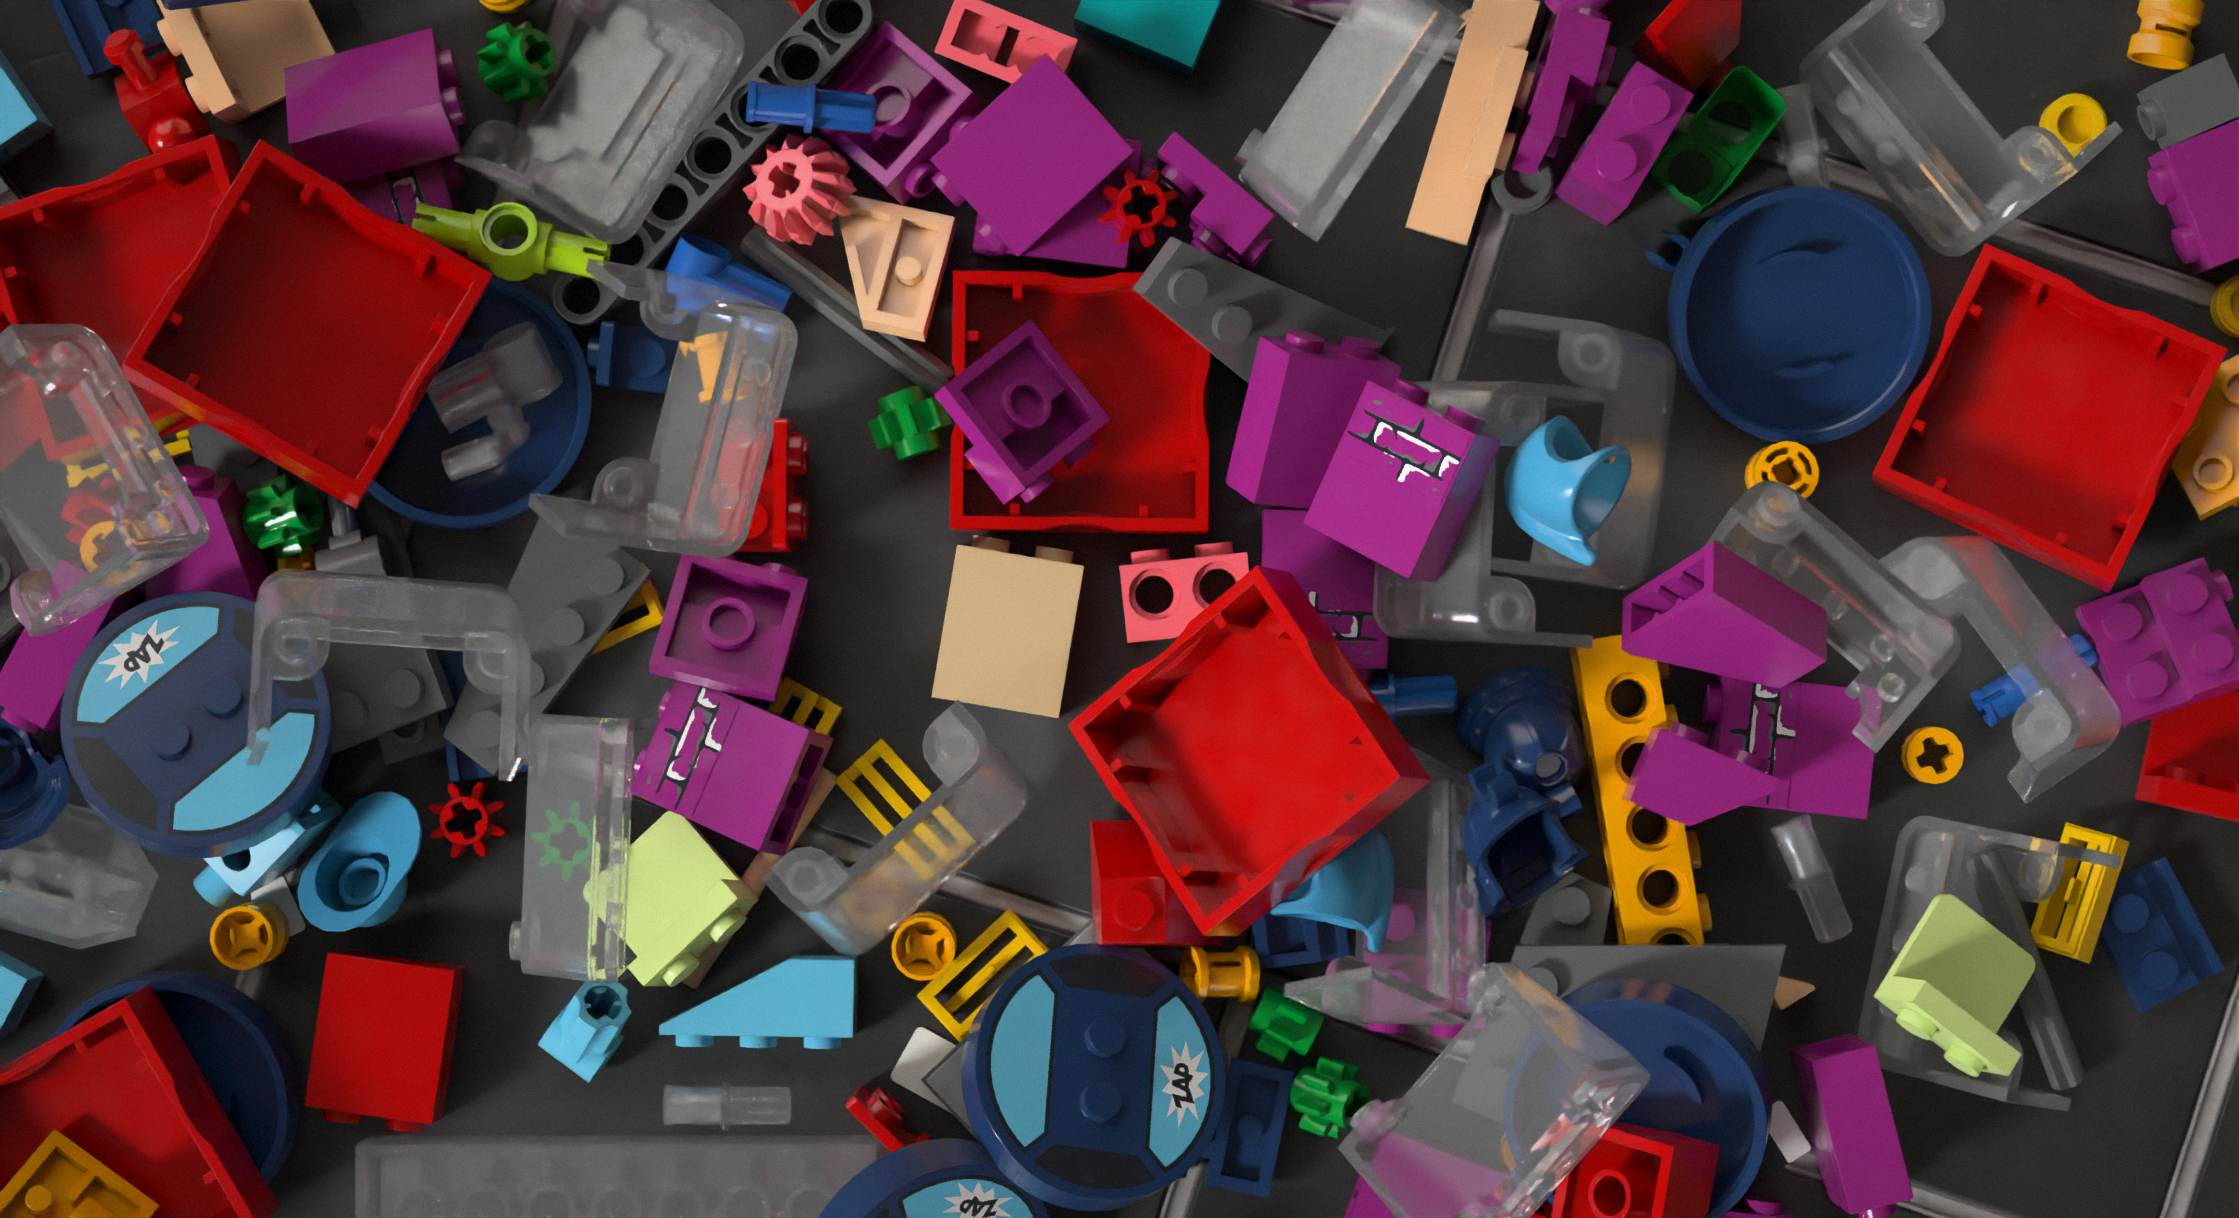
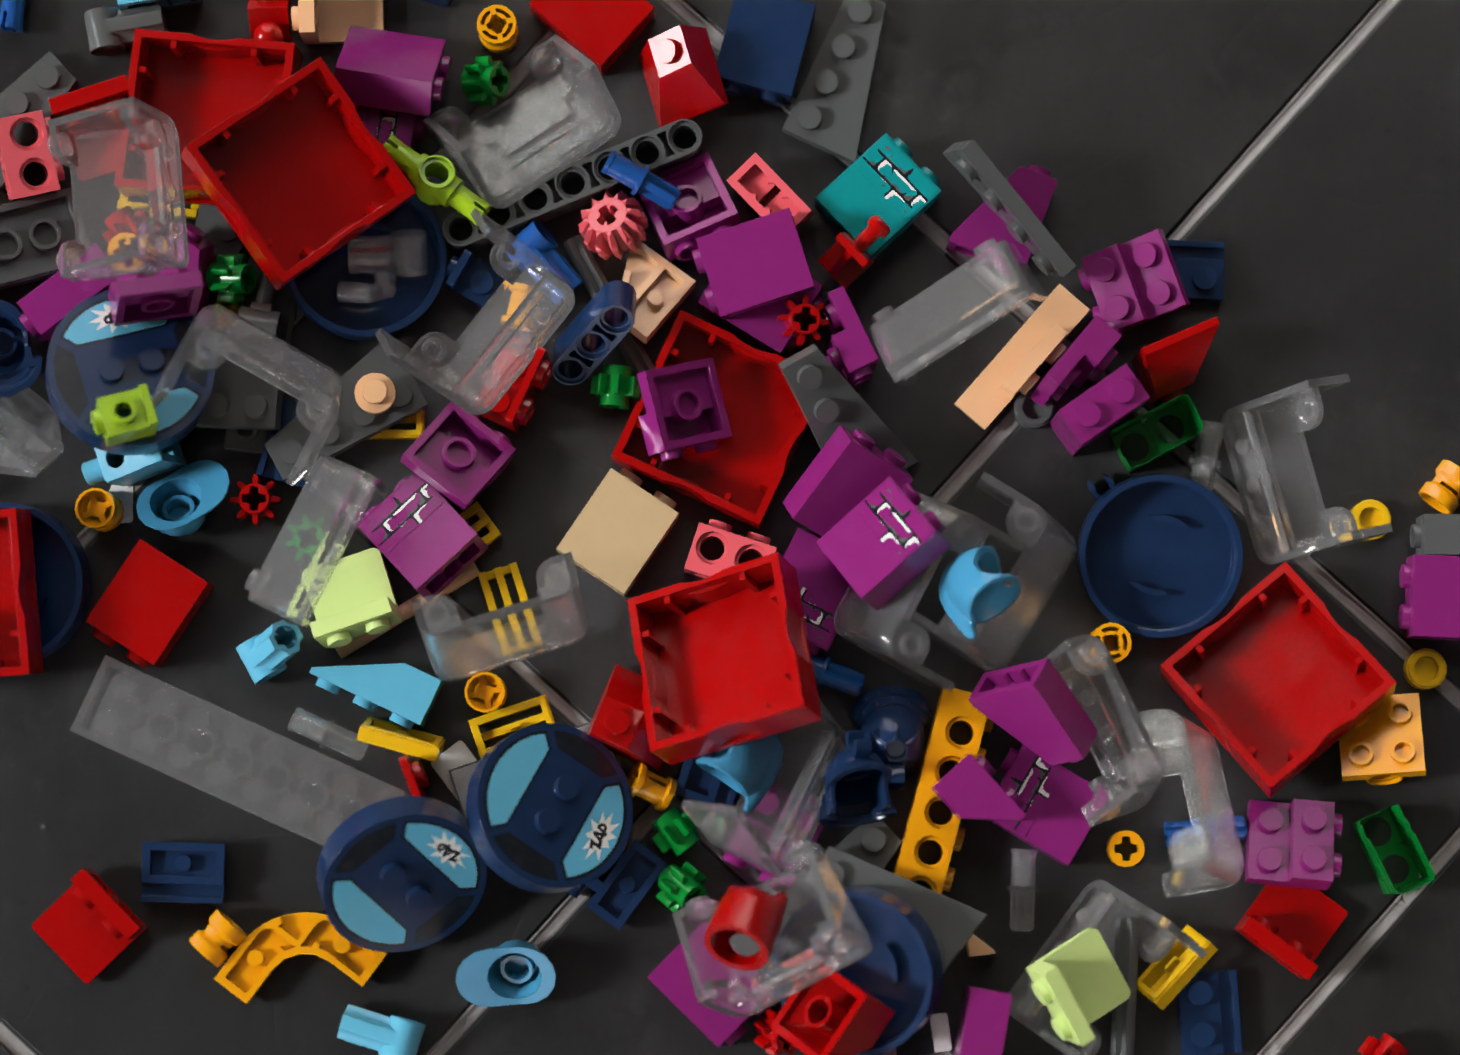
camera: 20 degrees right, 5 degrees down
none -> lime brick [90,383,158,447]
none -> magenta plate [108,267,203,327]
none -> light nougat plate [354,373,396,414]
none -> yellow tile [357,716,446,763]
none -> dark blue beam [552,280,636,386]
none -> red piece [704,885,788,970]
none -> red piece [817,215,890,290]

